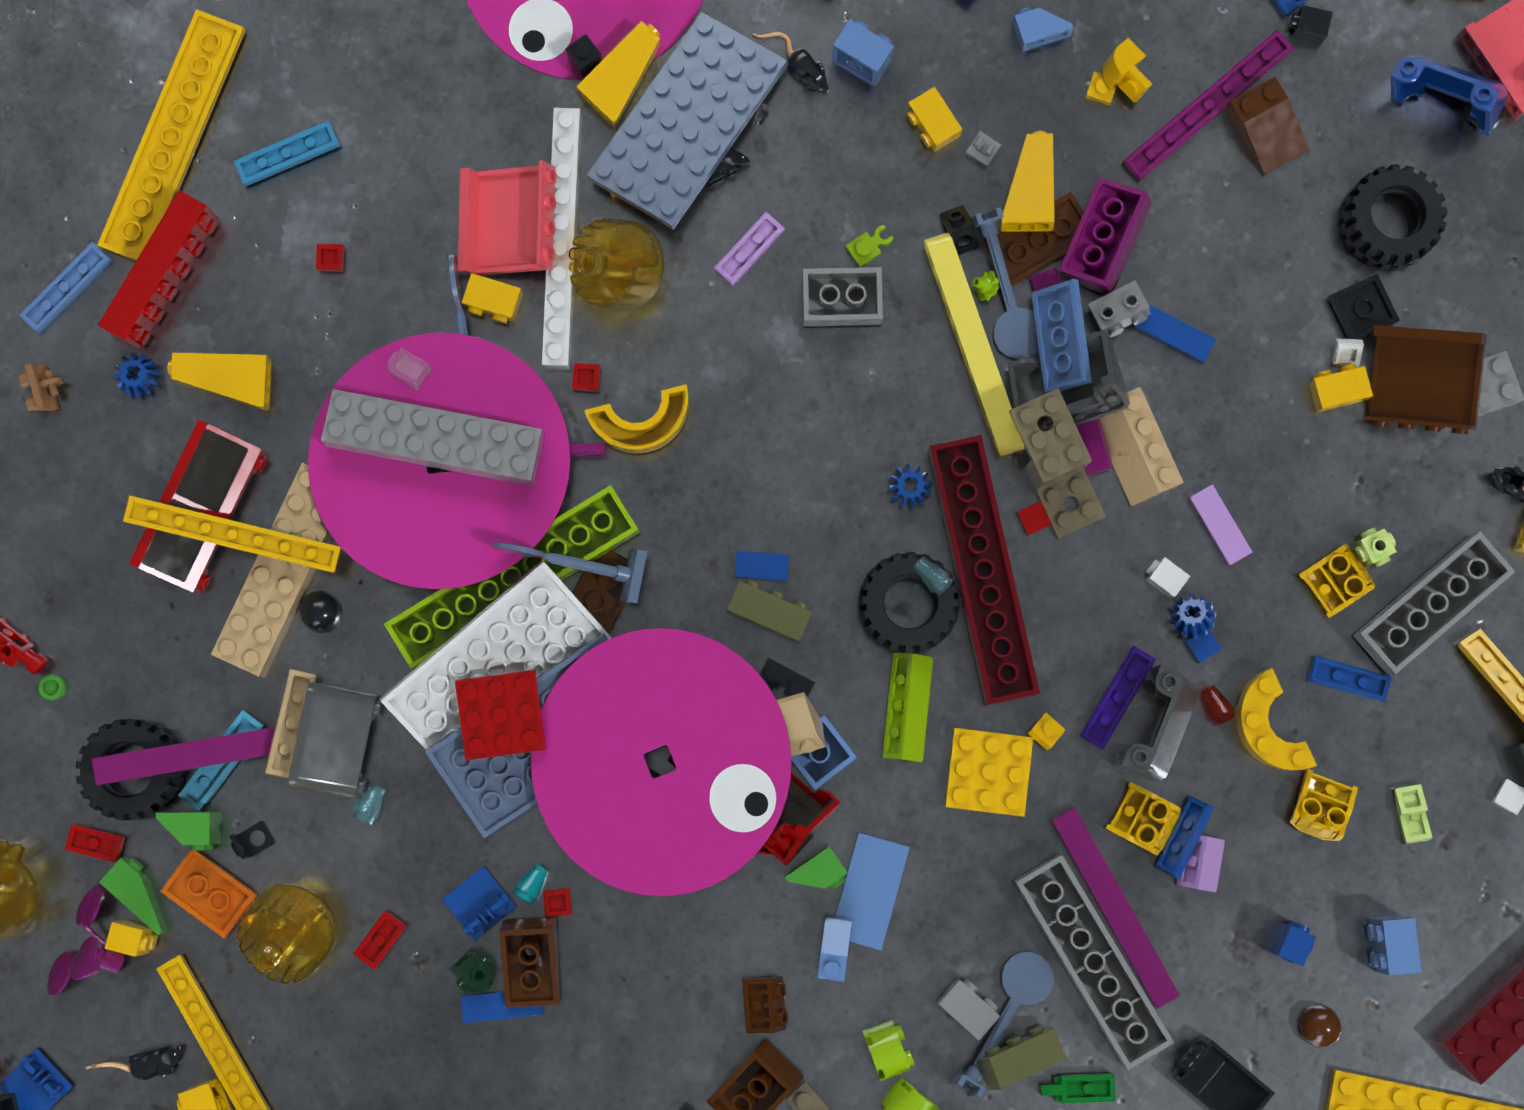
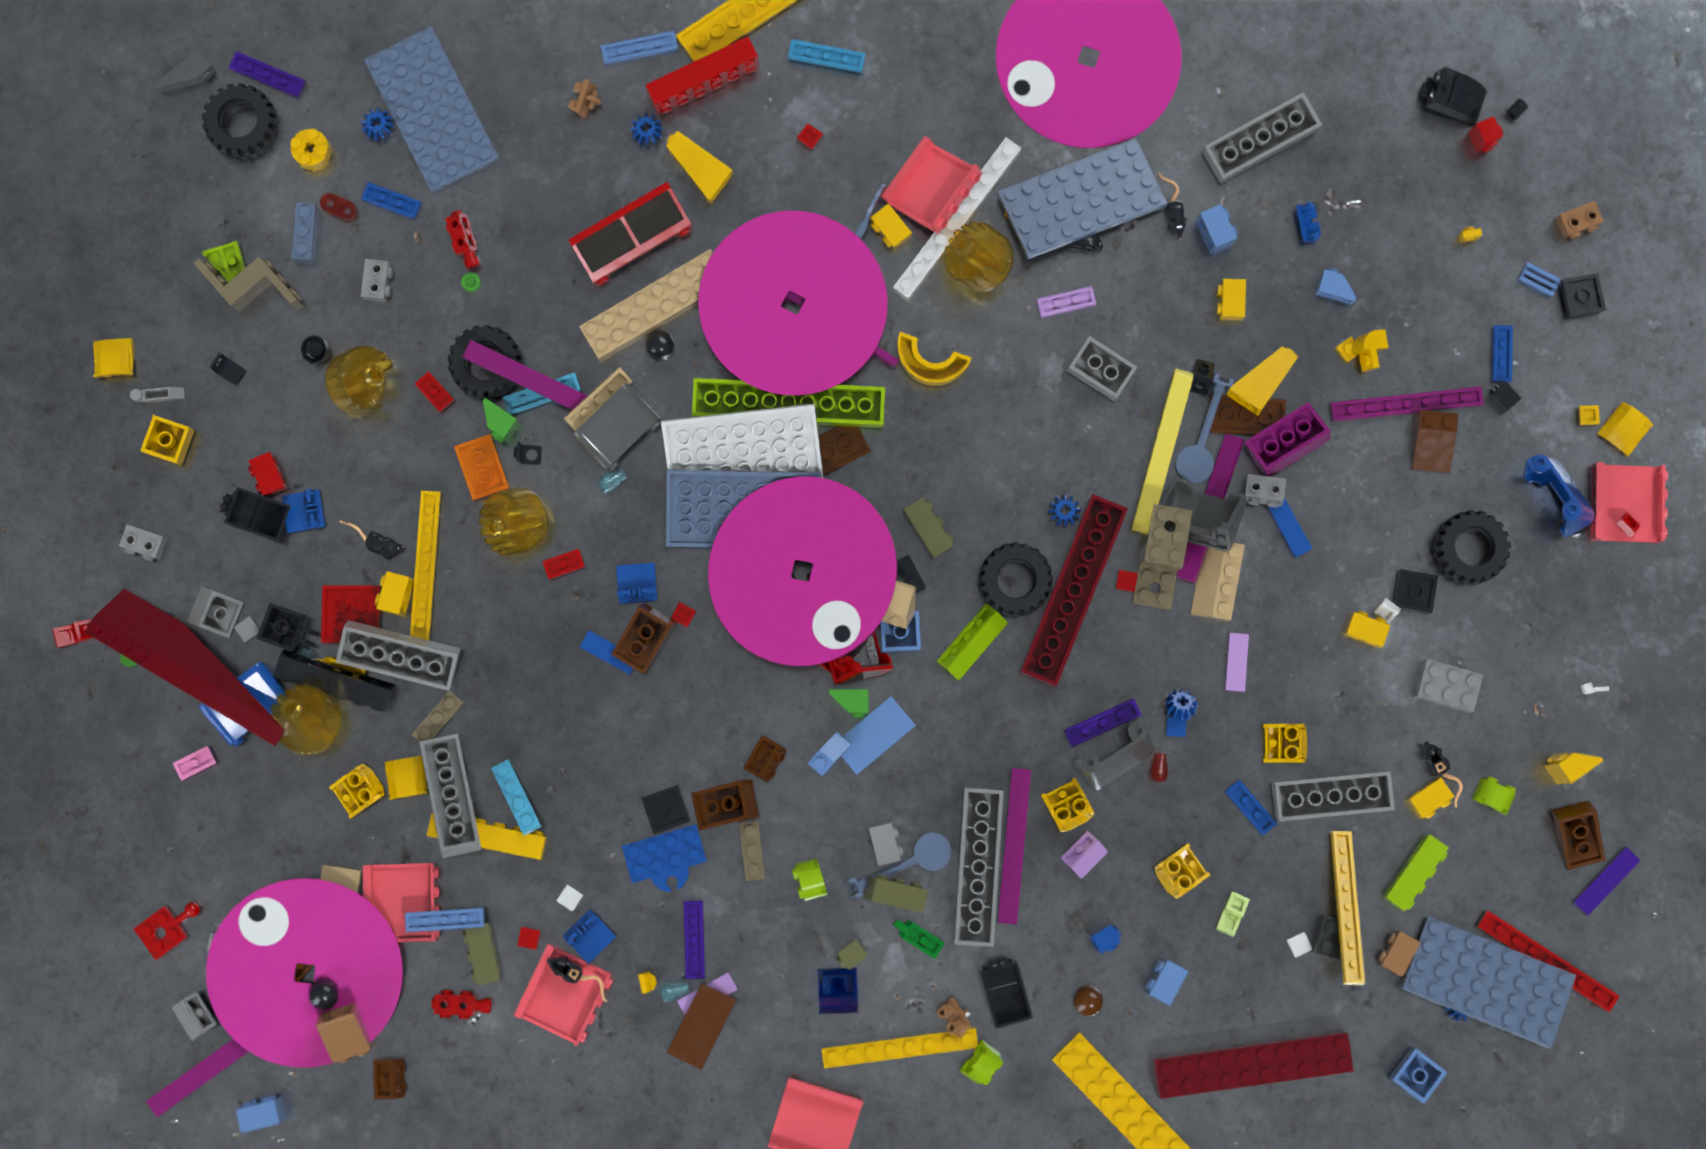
camera: 30 degrees right, 0 degrees up
magenta plant [47,883,124,996] -> none
bright green slope [99,857,168,936] -> none
yellow brick [104,919,158,957] -> none
yellow plate [123,495,341,573] -> none
light grey brick [321,389,544,487] -> none
clear brick [387,347,431,391] -> none
clear green brick [449,951,496,995] -> none
red plate [455,670,546,761] -> none
sand blue piece [492,542,648,603] -> none
teal cone [513,864,549,905] -> none
black brick [565,34,603,78] -> none
red plate [572,363,601,392] -> none
yellow slope [576,21,661,128] -> none
blue tile [735,550,789,582] -> none
lime plate [845,225,894,268] -> none
lime cylinder [863,1020,915,1081] -> none
clear light blue cone [913,556,953,595] -> none
yellow plate [945,728,1033,817] -> none
light grey tile [965,131,1001,168] -> none
lime plant [972,271,1000,301] -> none
yellow plate [1028,713,1066,751] -> none
medium blue tile [1031,279,1092,394] -> none
white brick [1146,557,1190,599] -> none
blue tile [1155,796,1215,879] -> none
yellow brick [1235,668,1317,770] -> none
yellowish green brick [1354,527,1397,567] -> none
reddish brown panel [1364,325,1487,434] -> none

